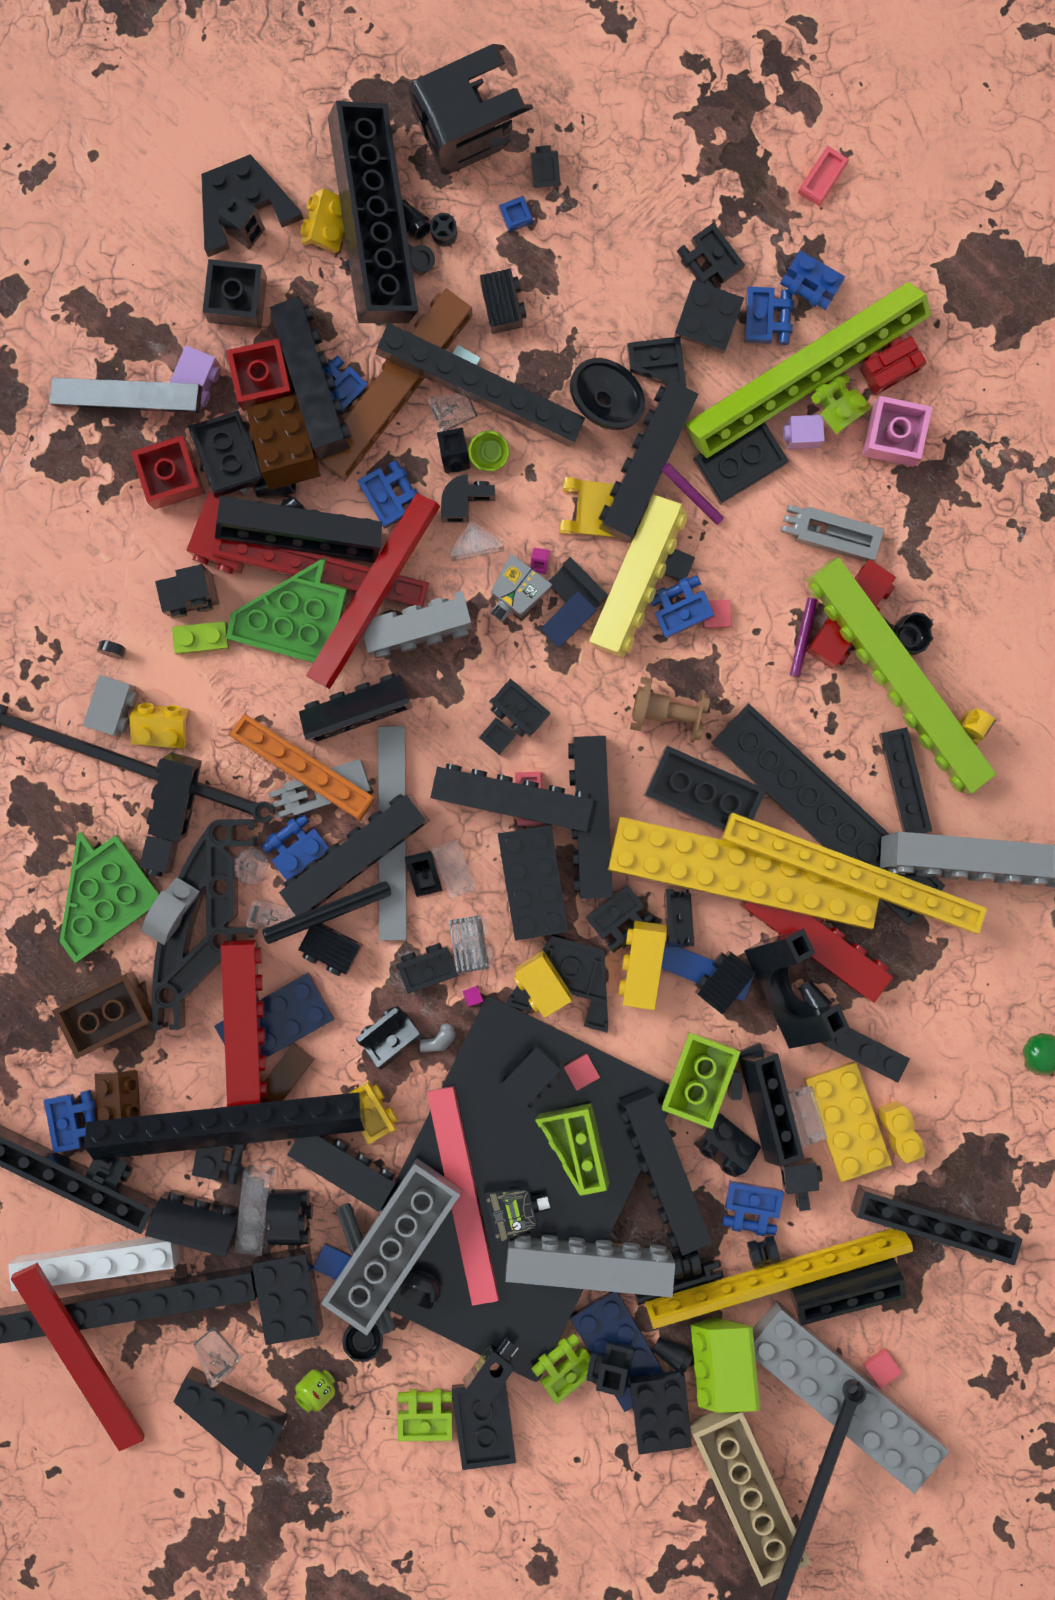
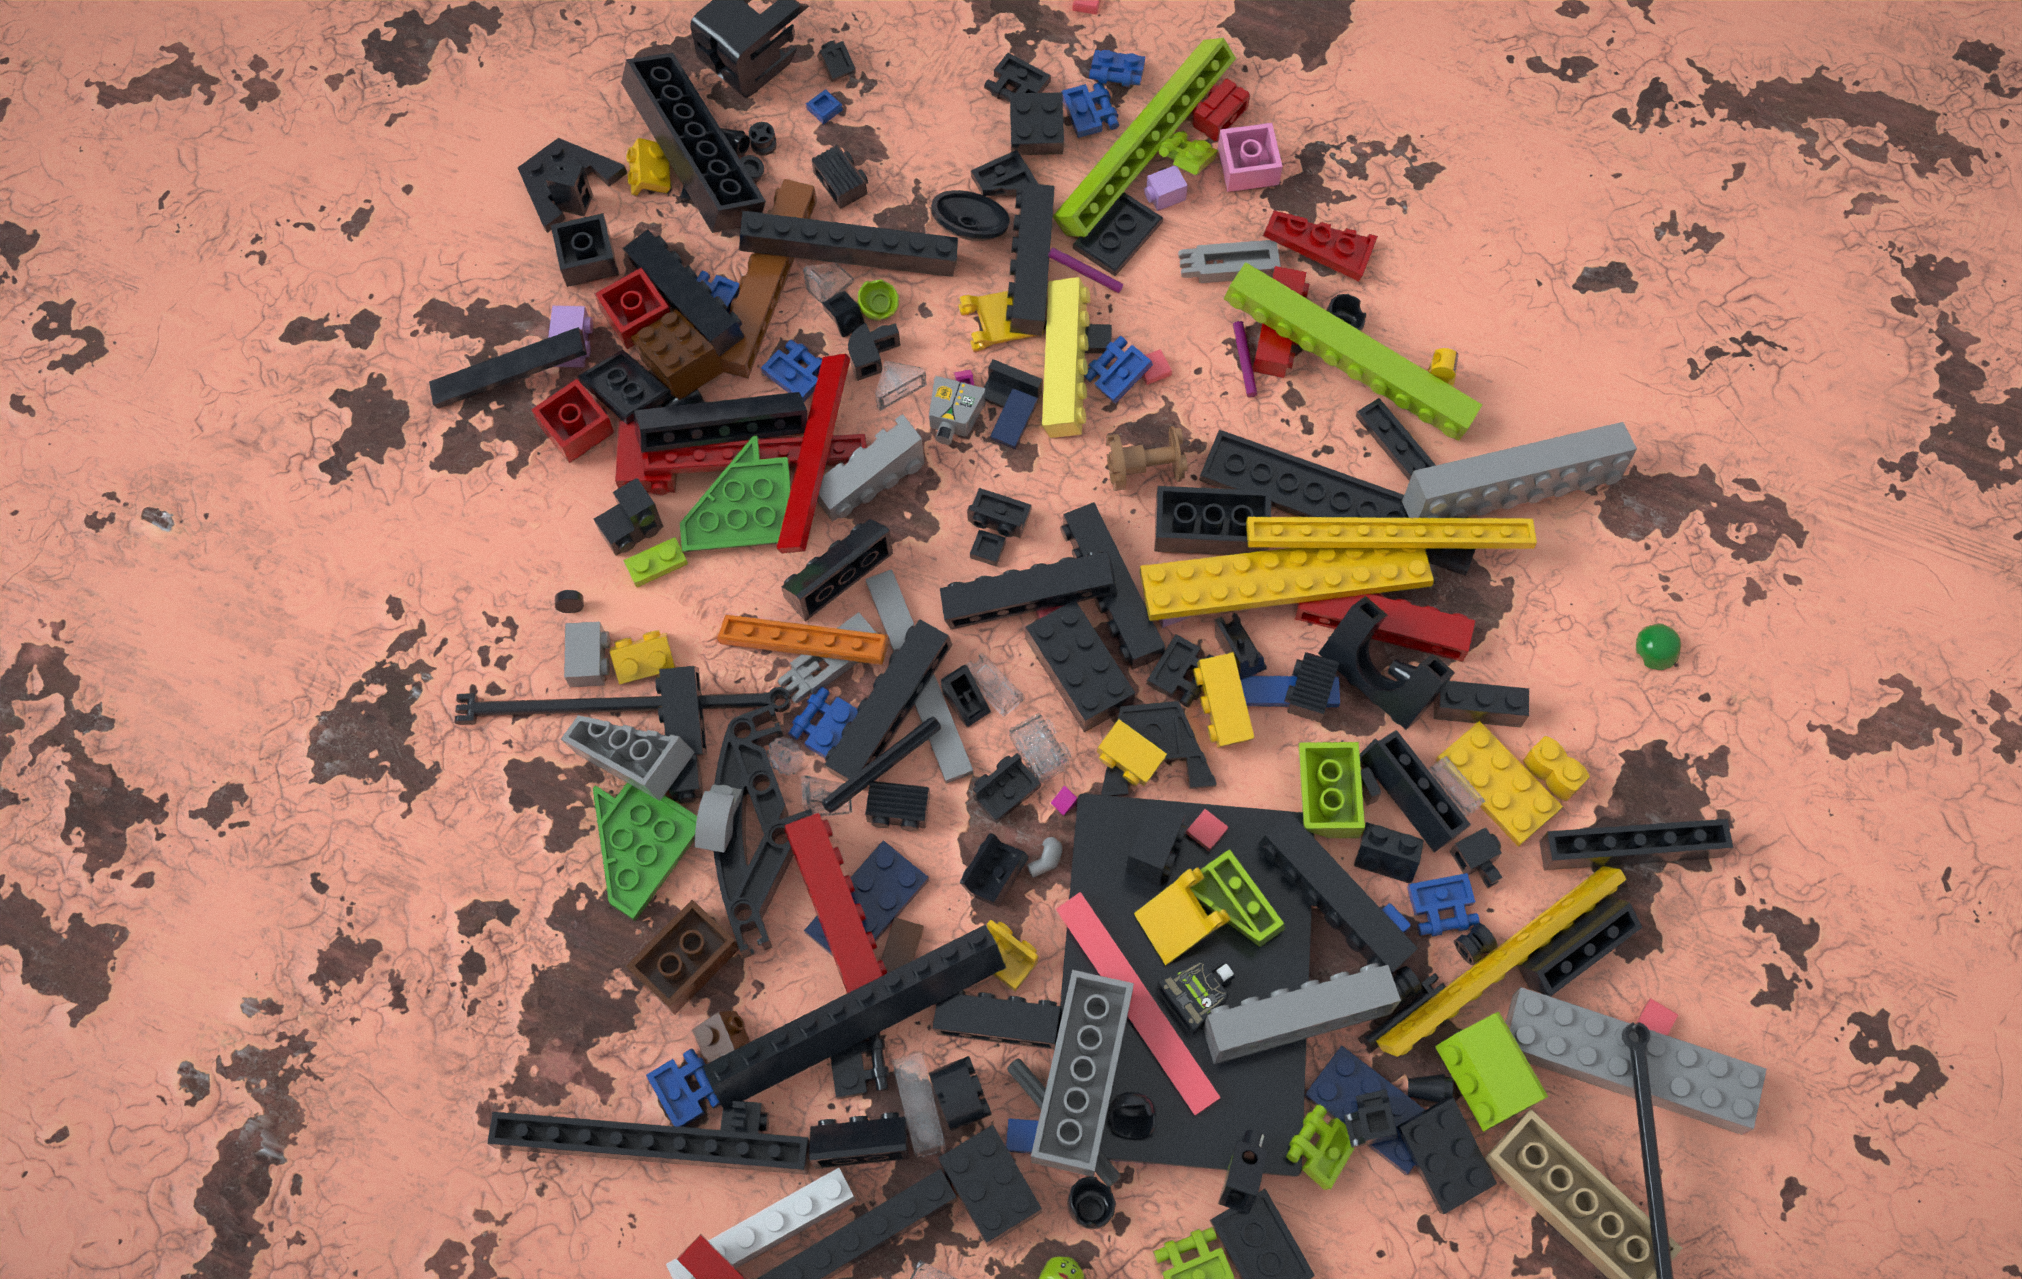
camera: 20 degrees left, 20 degrees down
none -> light grey wedge [561,715,695,801]
none -> yellow flag [1134,867,1231,965]
none -> red wing [1262,210,1378,281]
none -> blue tile [1382,903,1410,934]

